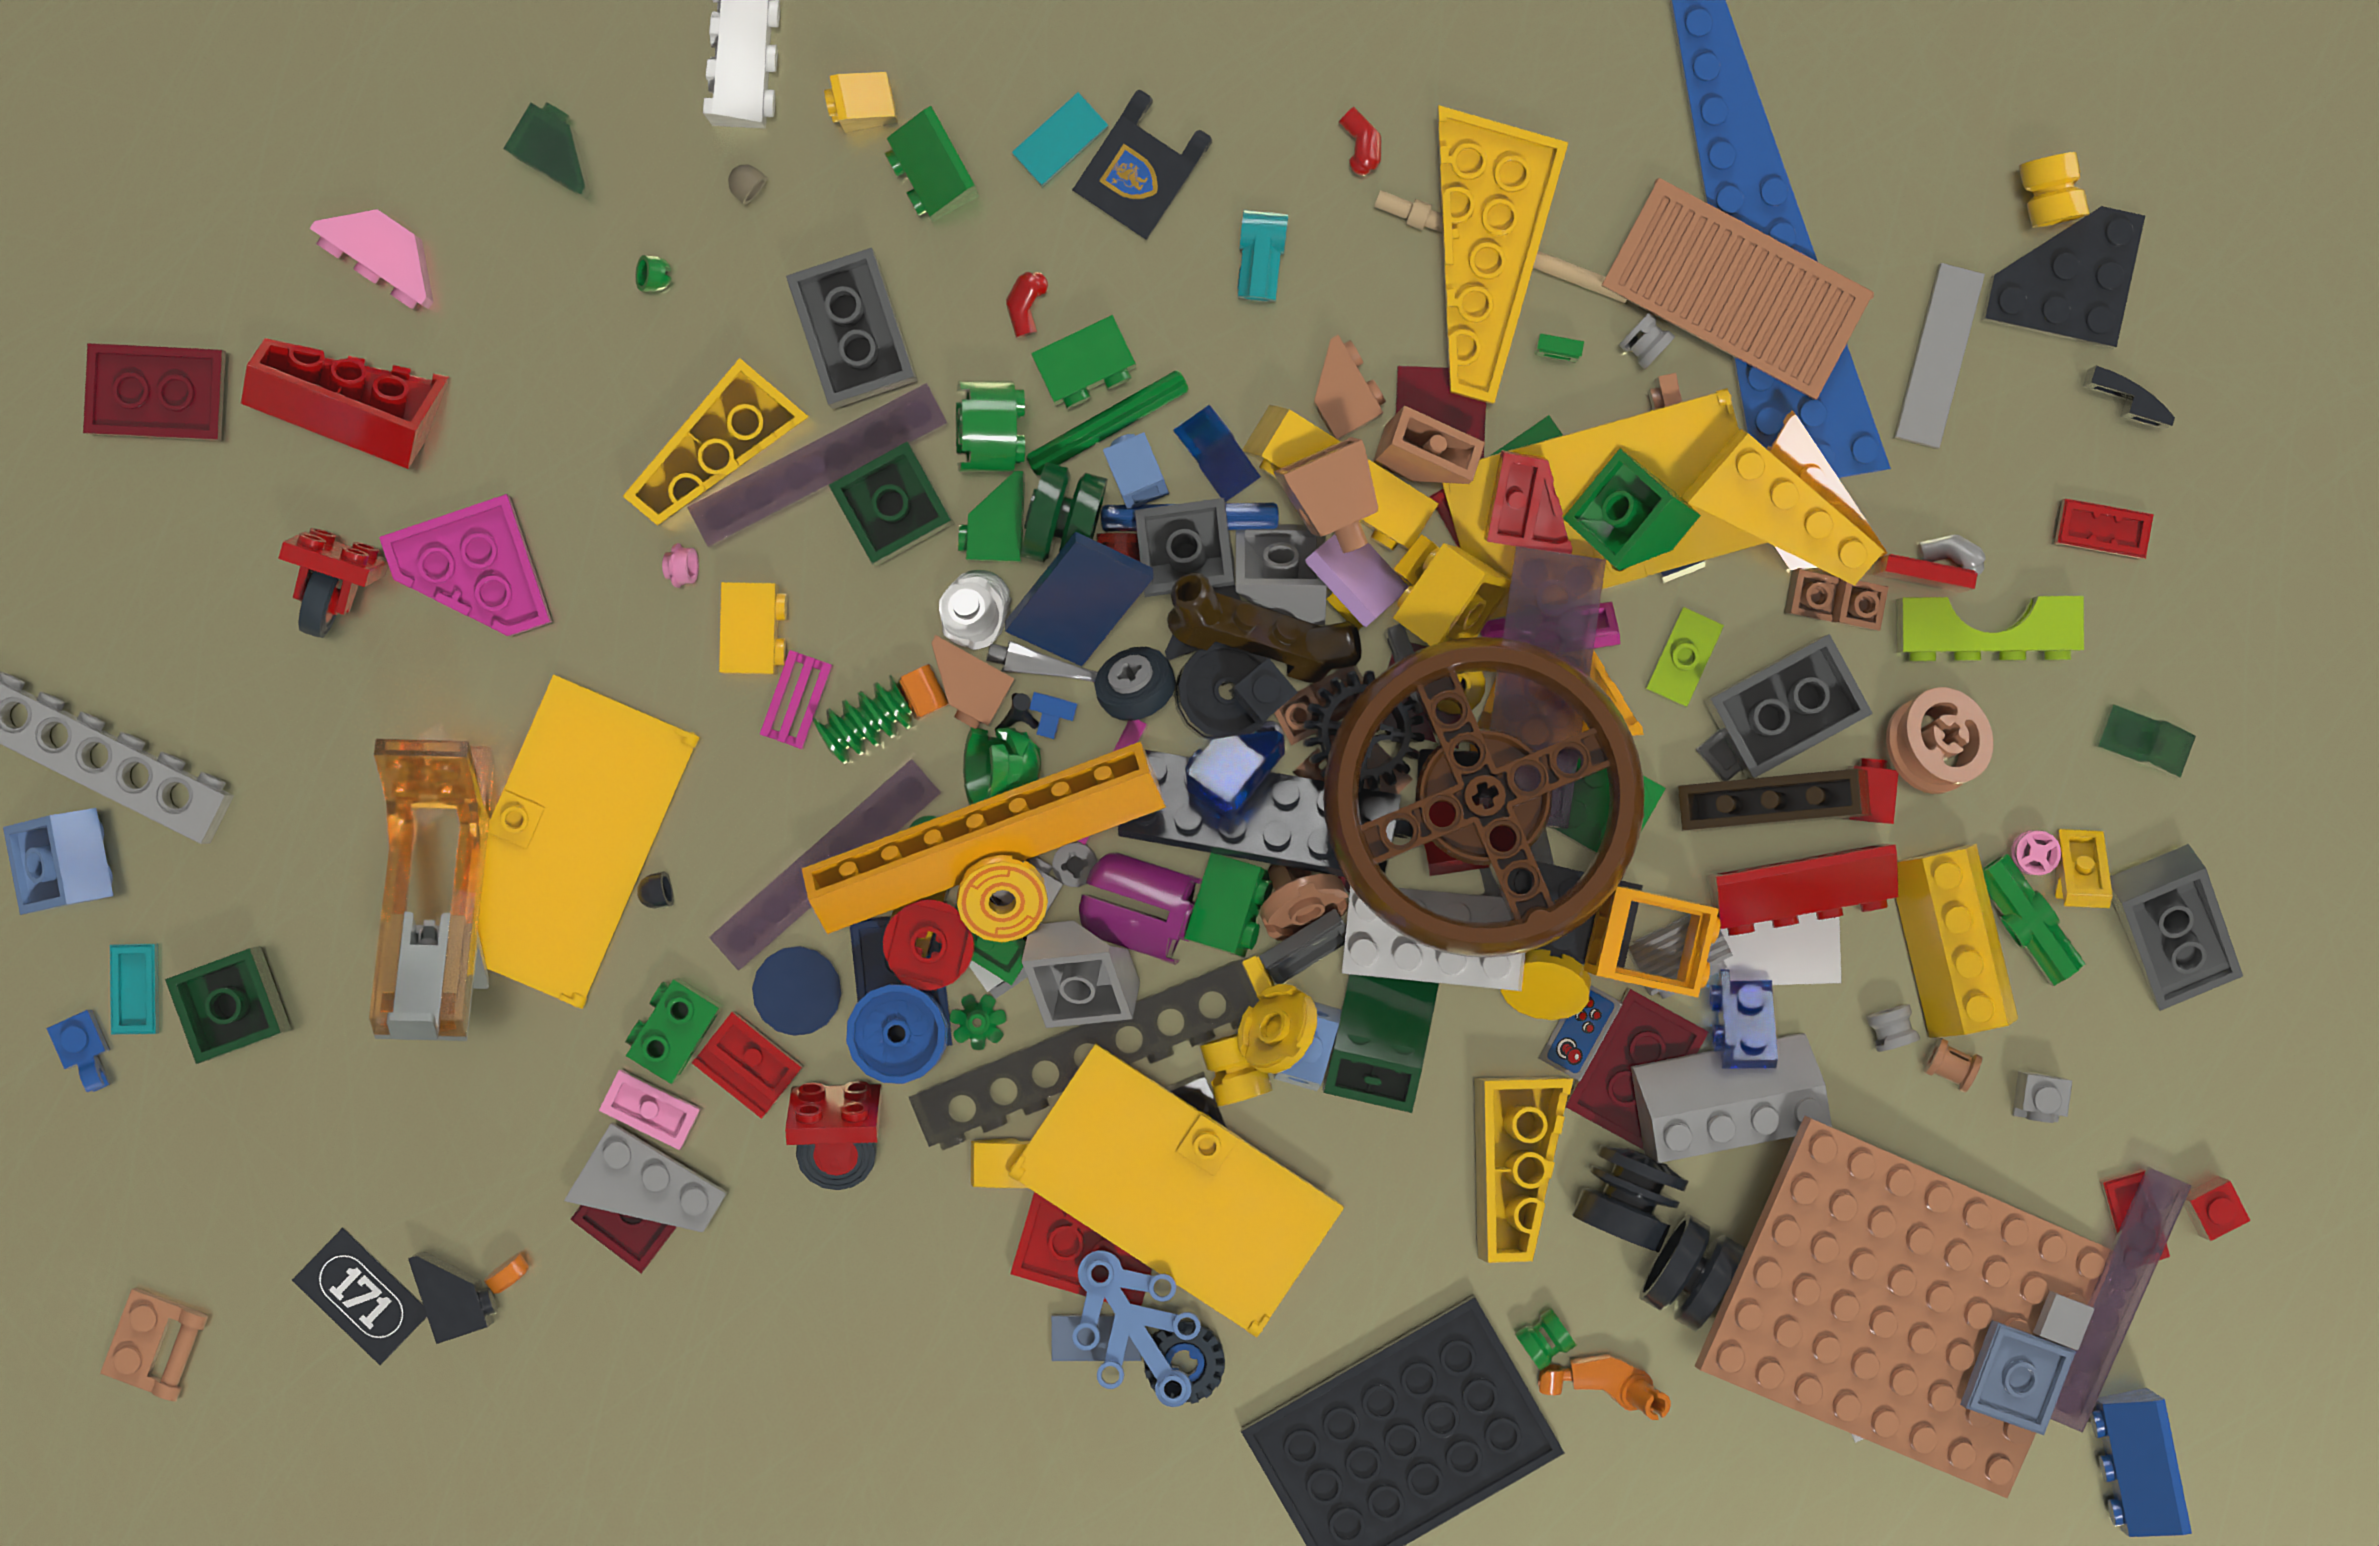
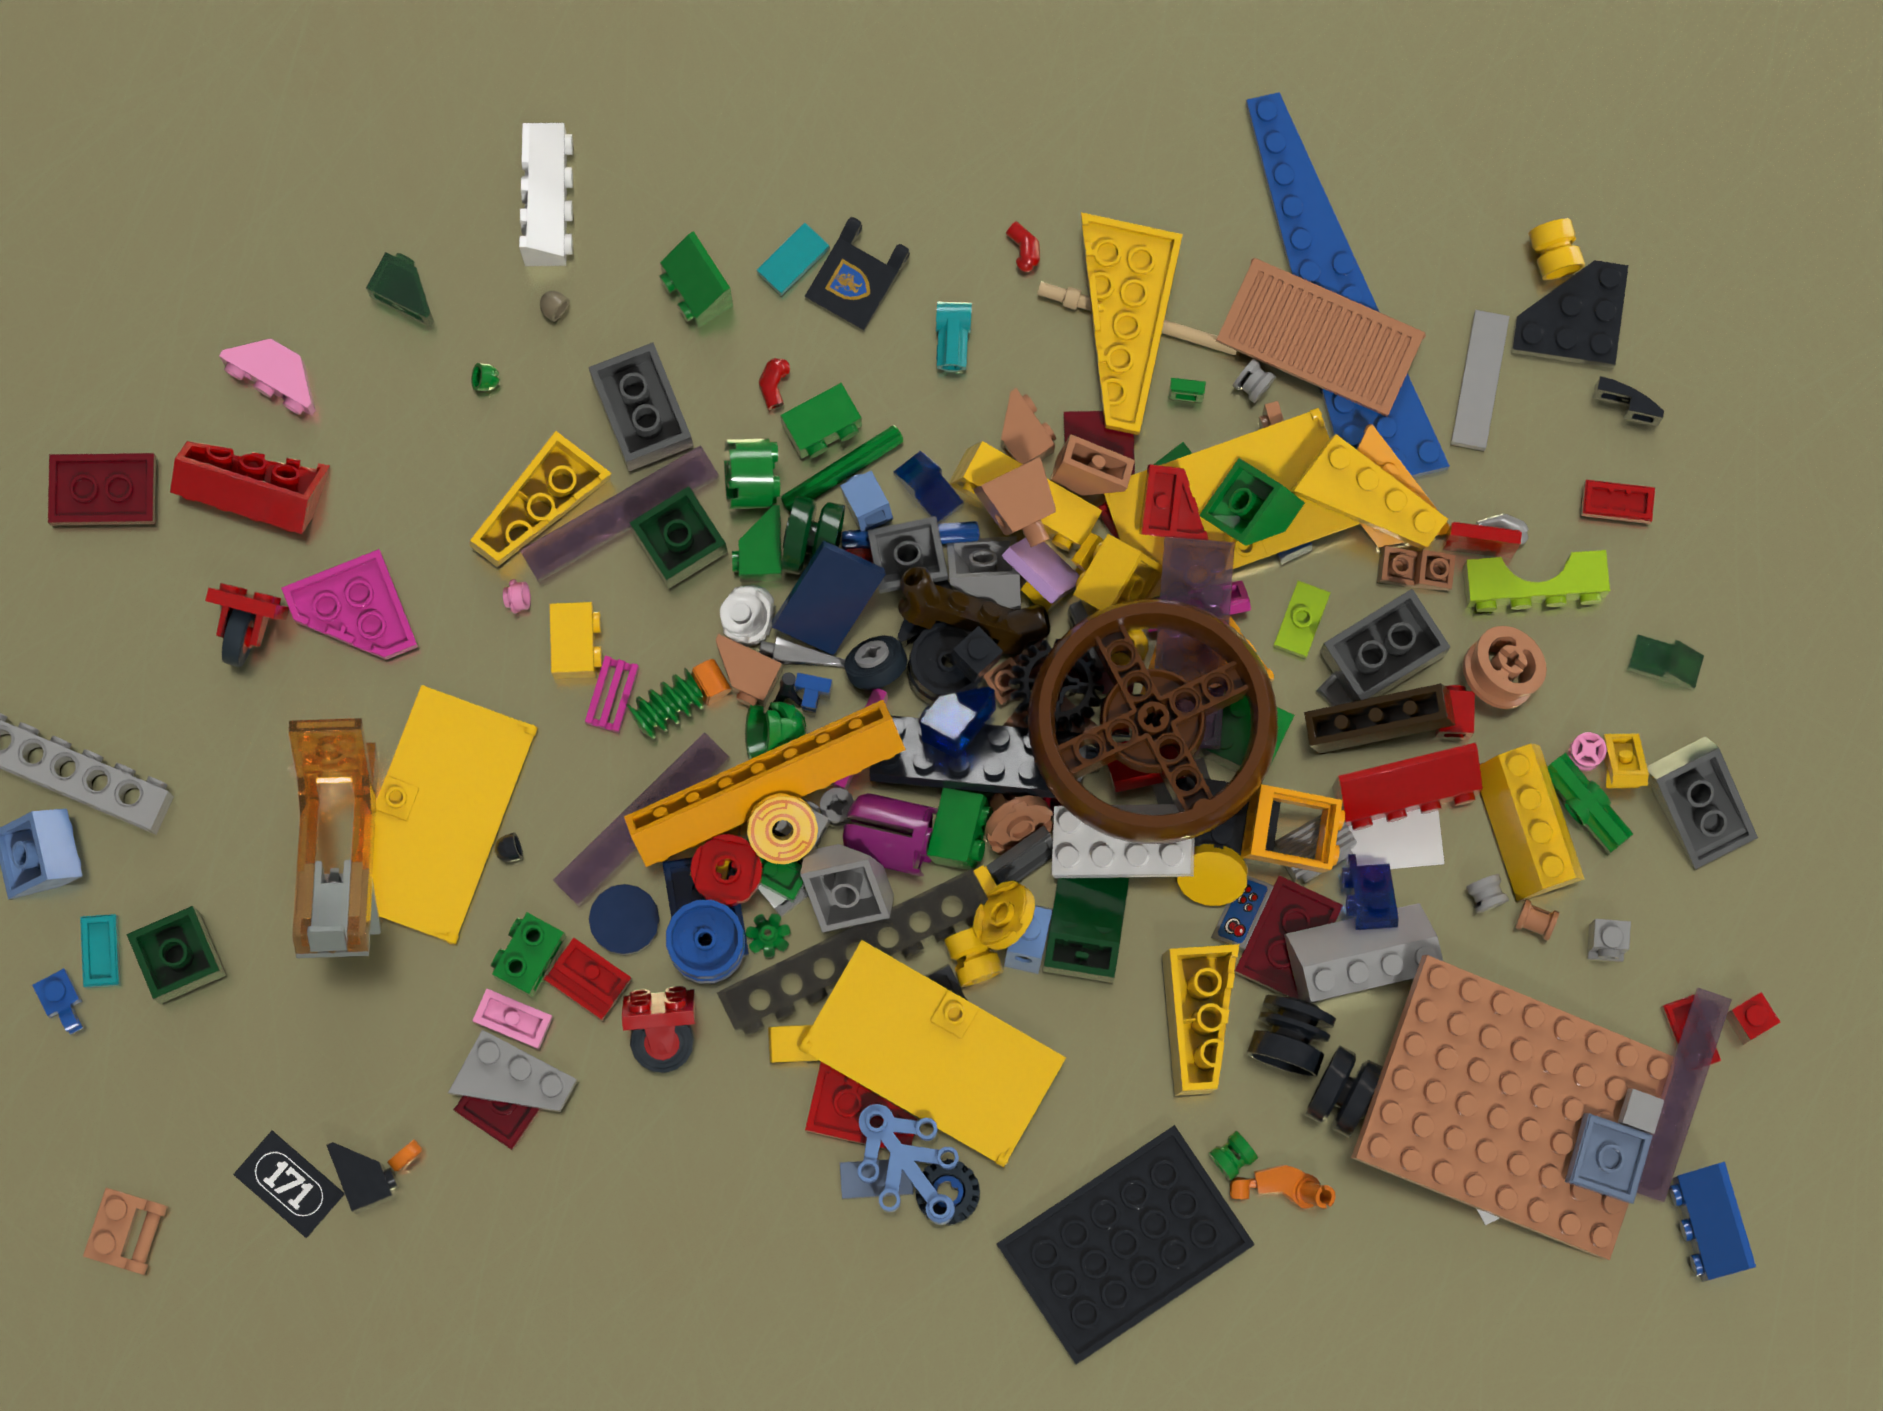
camera: 10 degrees left, 10 degrees down
yellow slope [824,72,898,133] -> none

